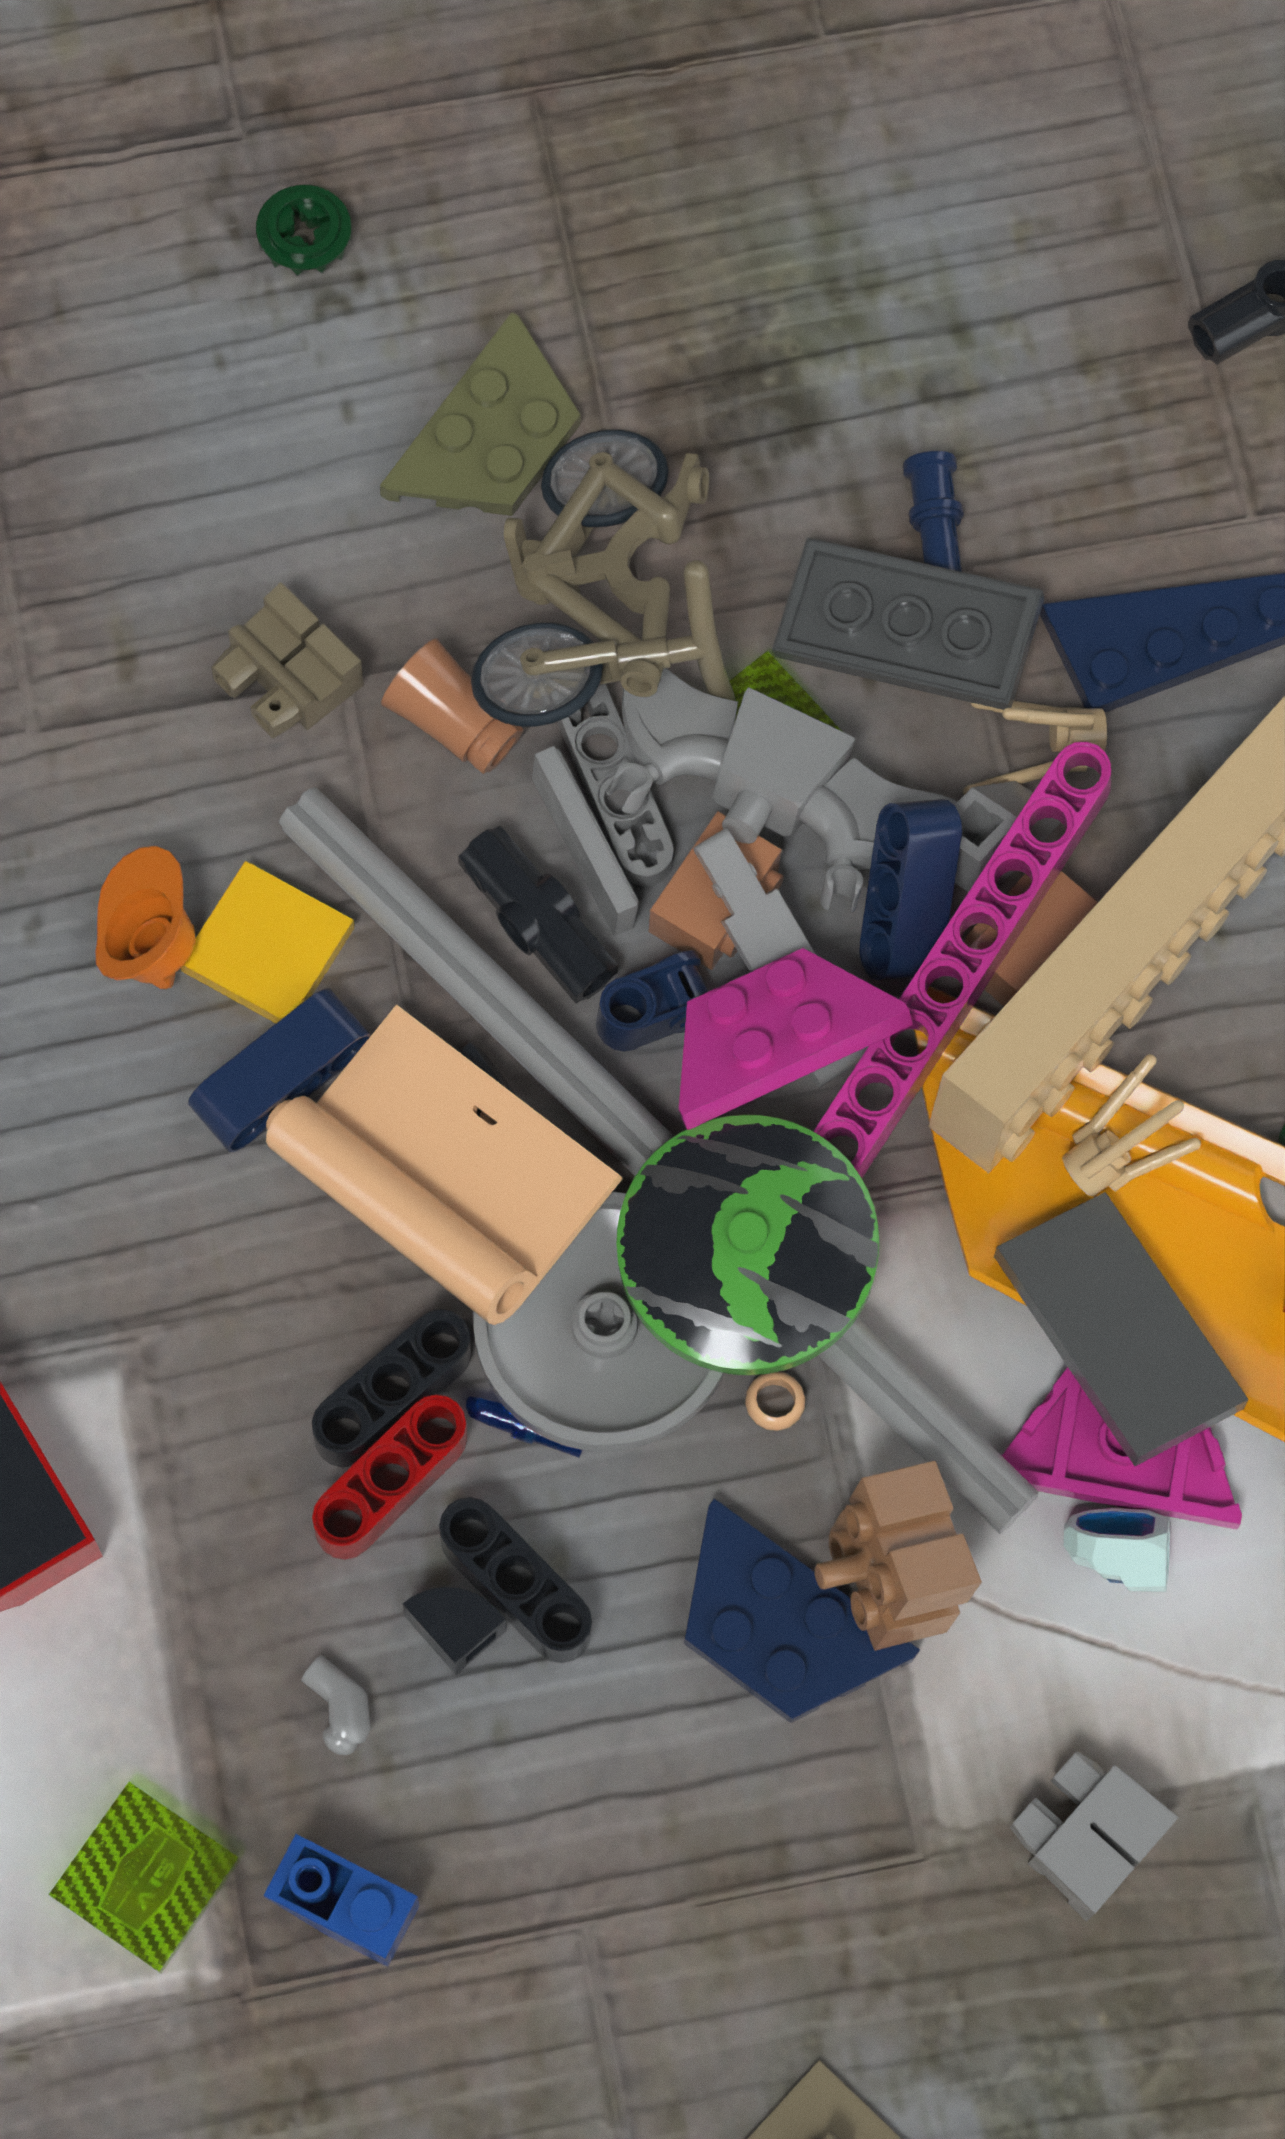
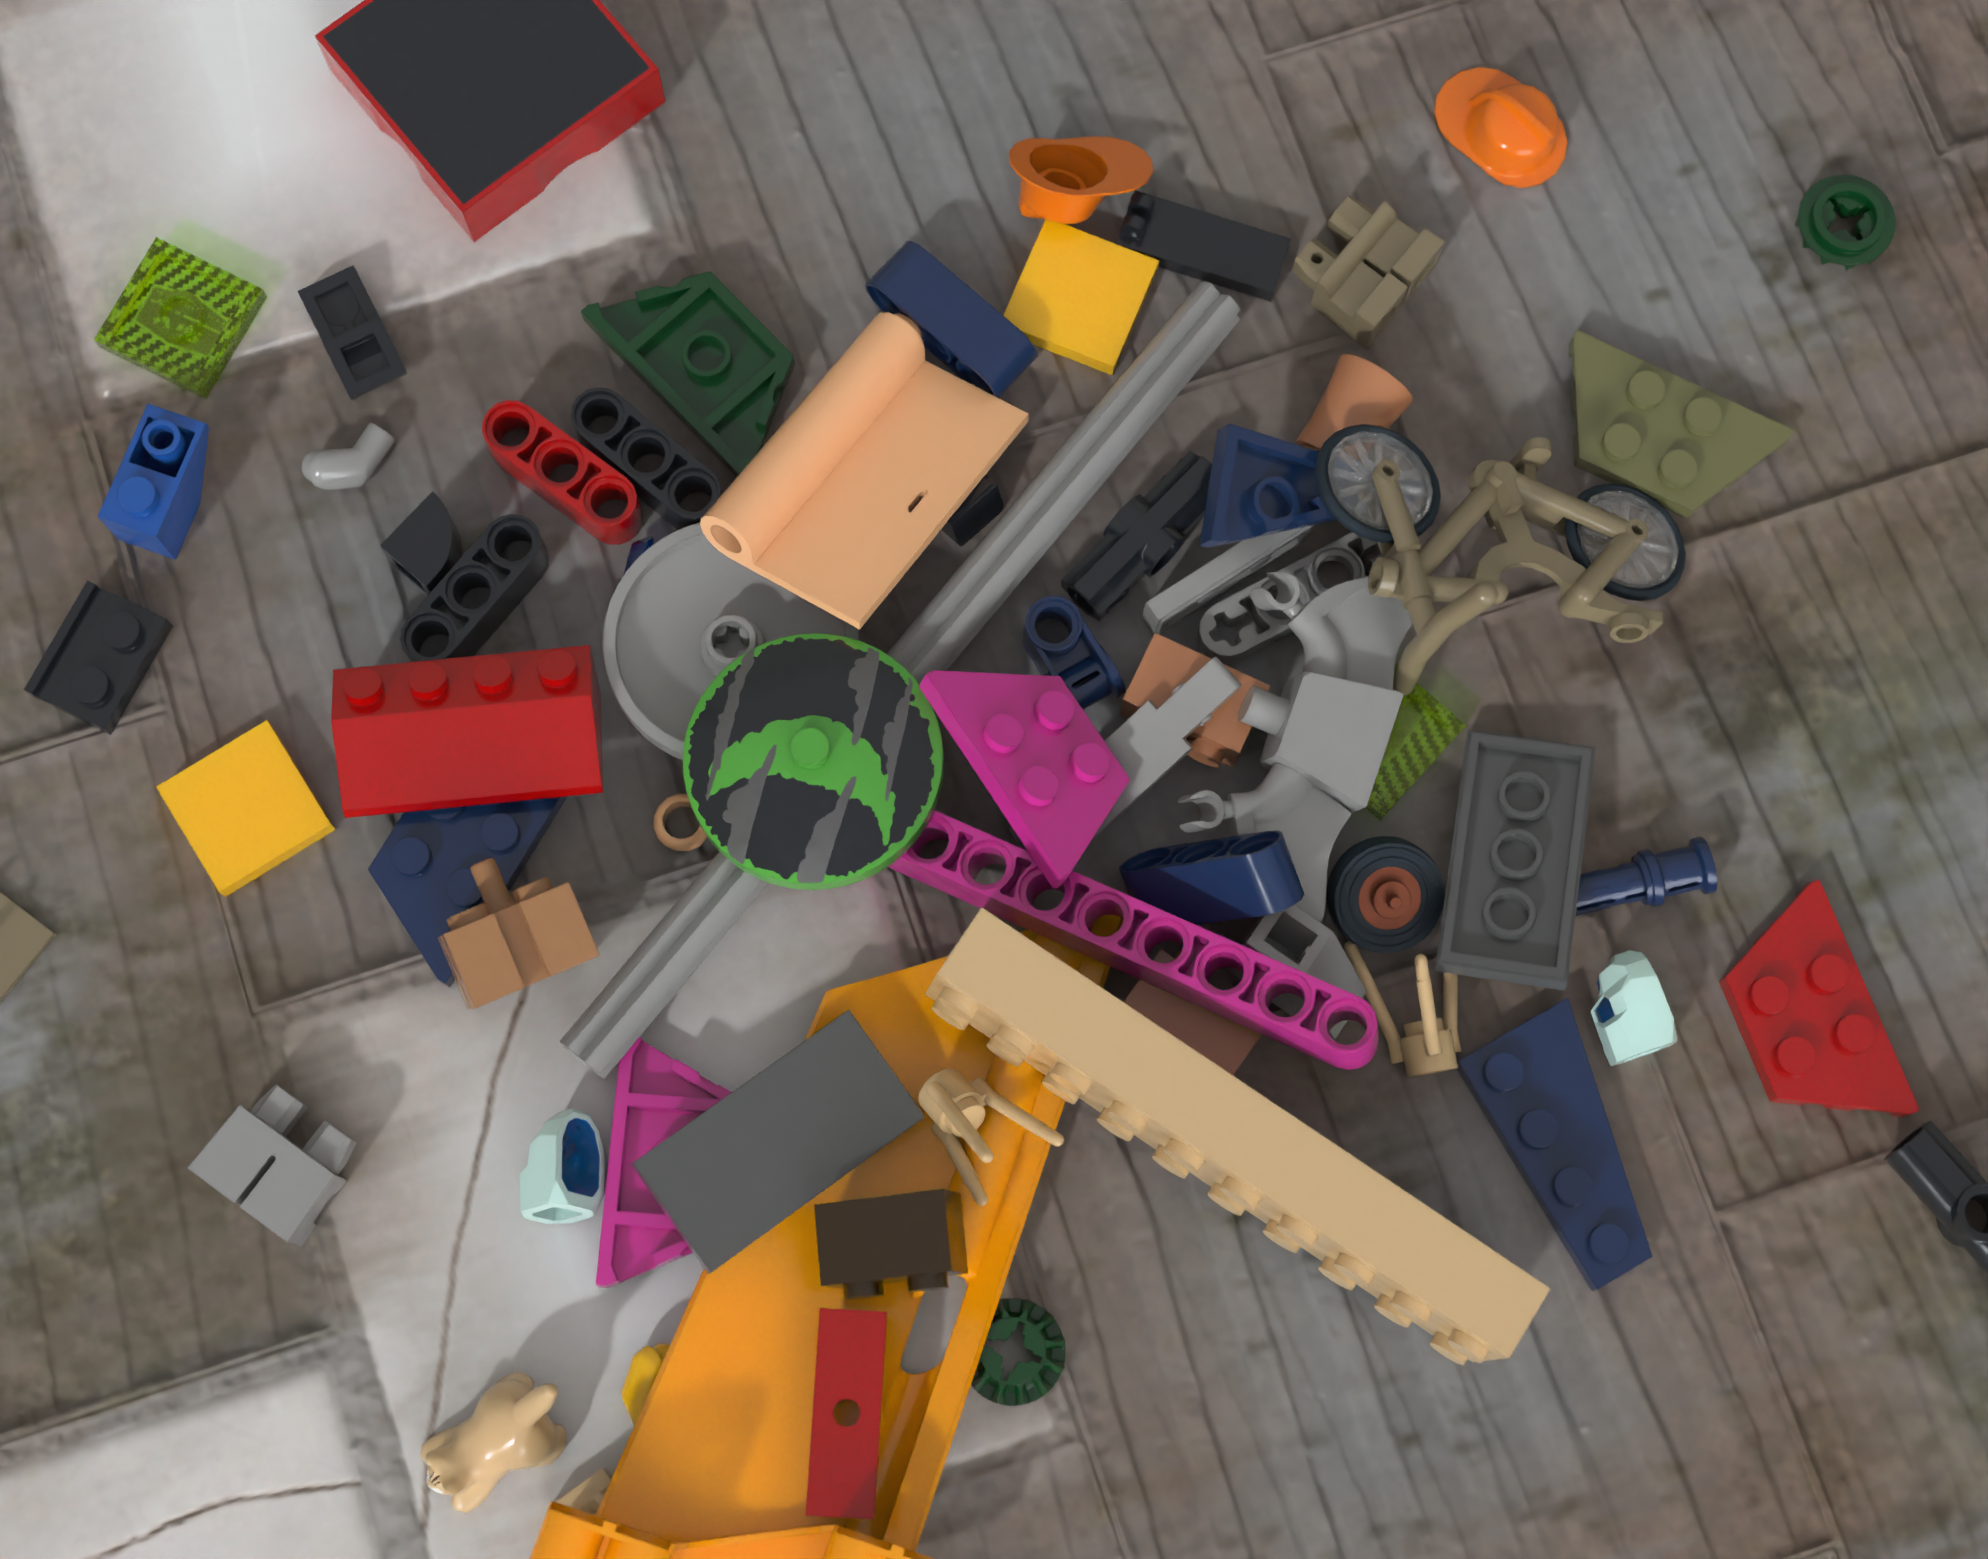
camera: 85 degrees right, 5 degrees up
none -> black plate [24,580,173,735]
none -> yellow tile [156,720,336,897]
none -> black slope [297,265,408,400]
none -> red slope [331,645,603,818]
none -> dark green wing [581,271,795,477]
none -> dark brown brick [814,1189,968,1299]
none -> black hinge [1116,190,1291,302]
none -> dark blue wing [1200,423,1422,548]
none -> black wheel [1326,836,1445,953]
none -> orange piece [1434,67,1567,188]
none -> light aqua rock [1590,950,1678,1066]
none -> red wing [1719,880,1920,1117]

